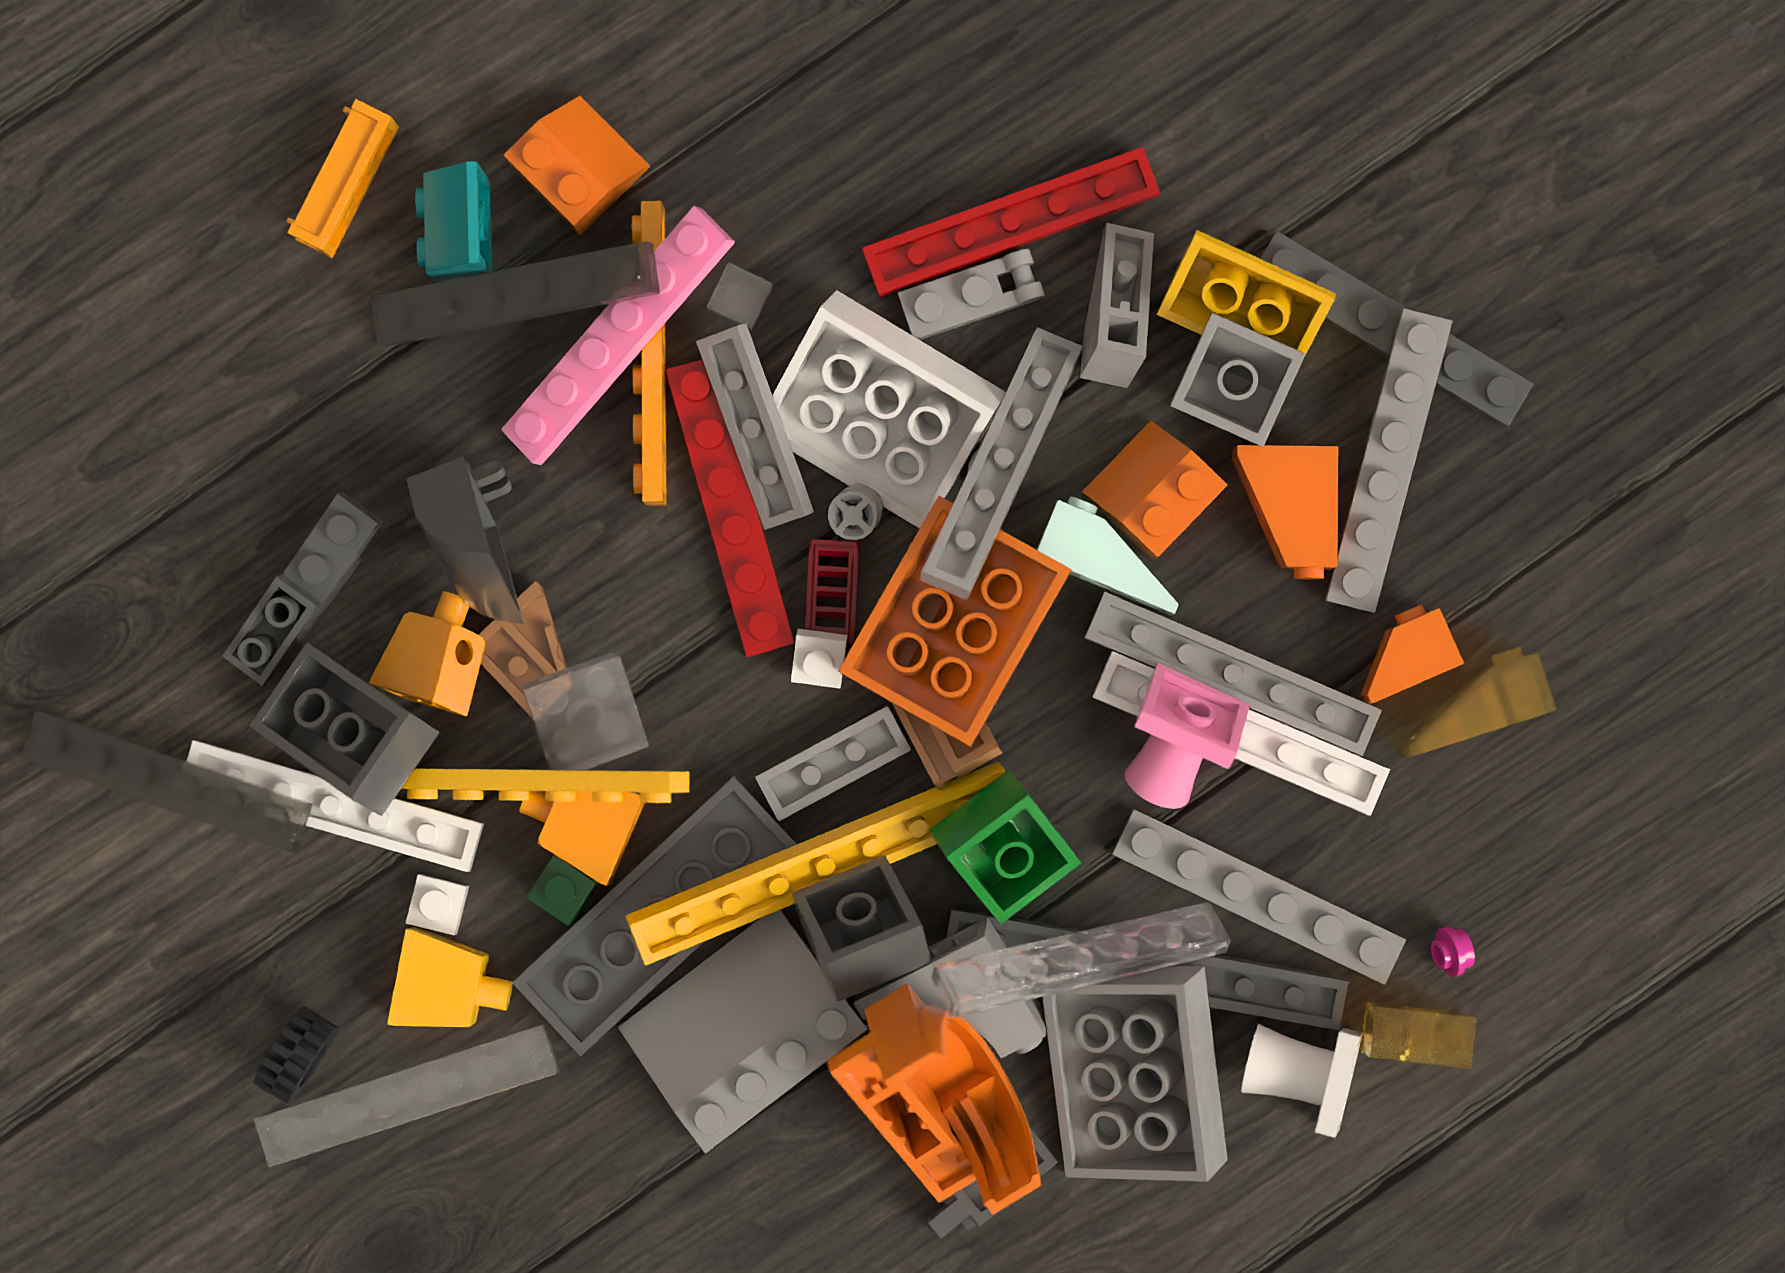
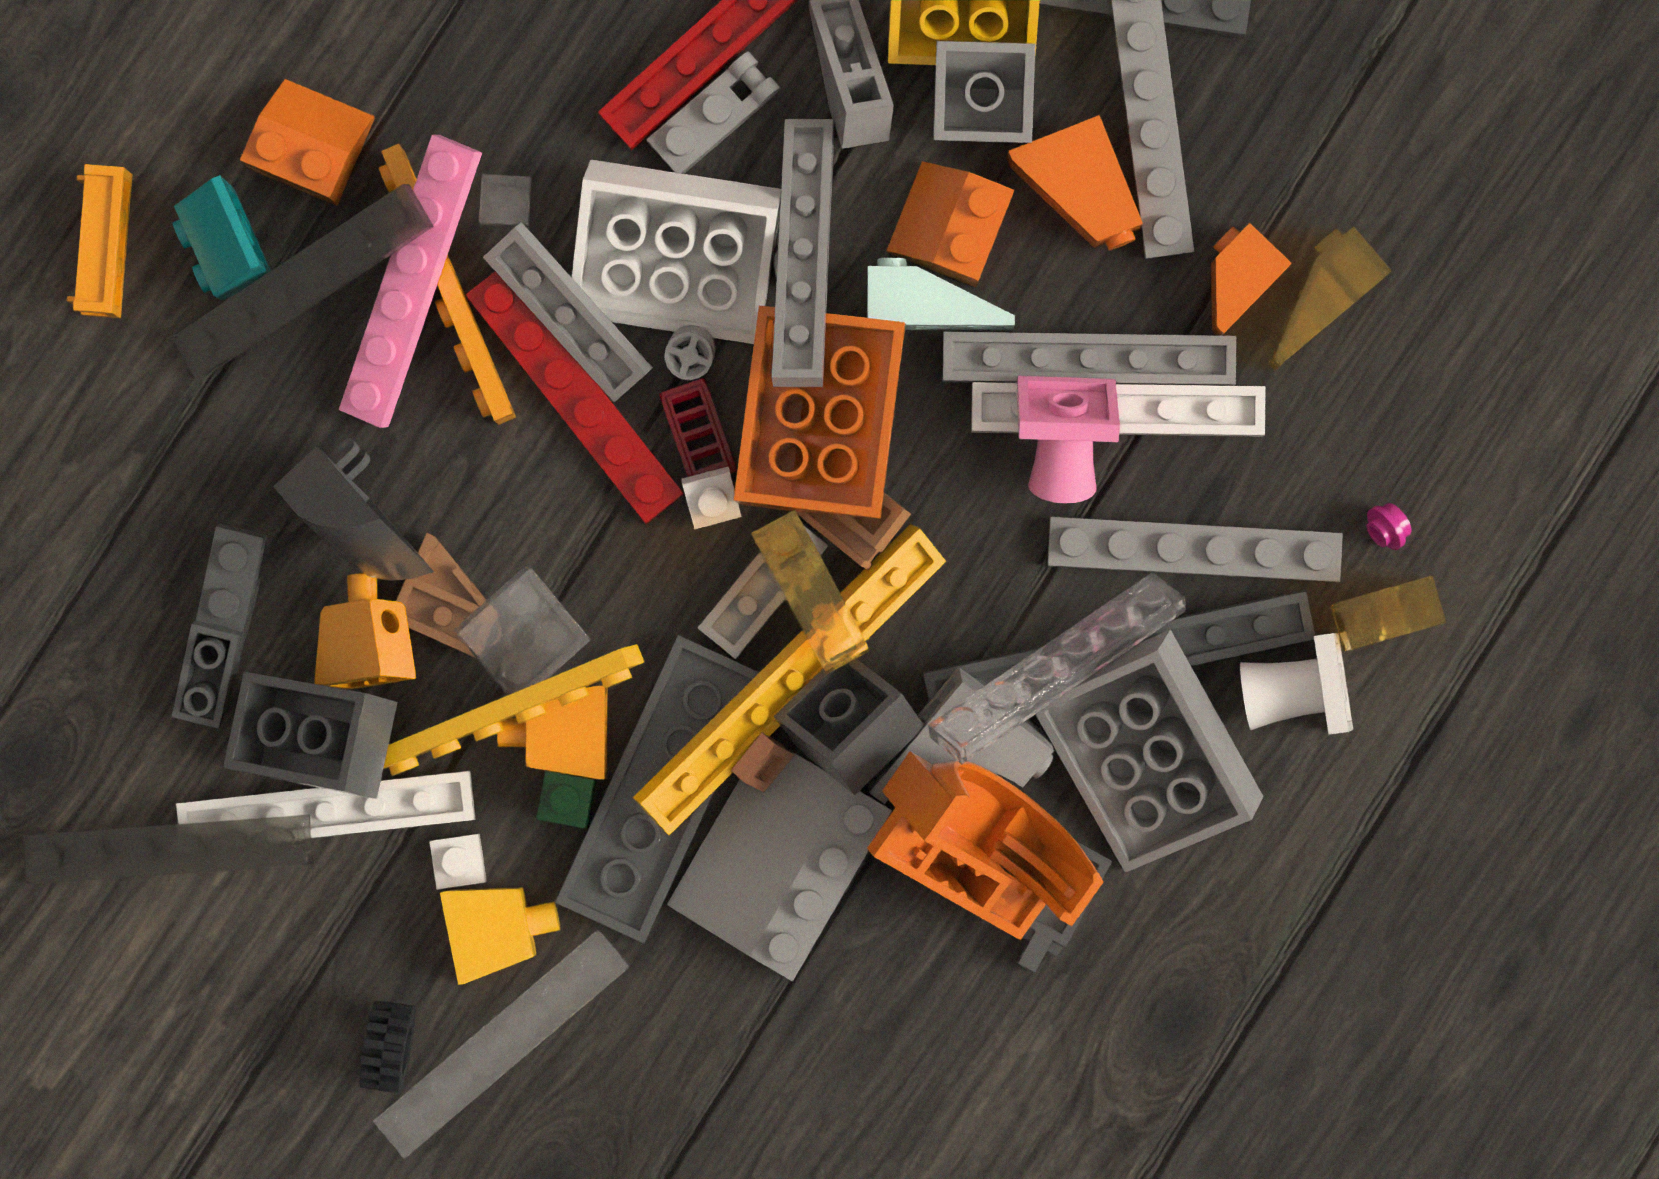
camera: 25 degrees left, 0 degrees up
green brick [929,769,1081,924] -> none
none -> nougat tile [731,733,794,792]
none -> clear yellow slope [751,510,870,674]

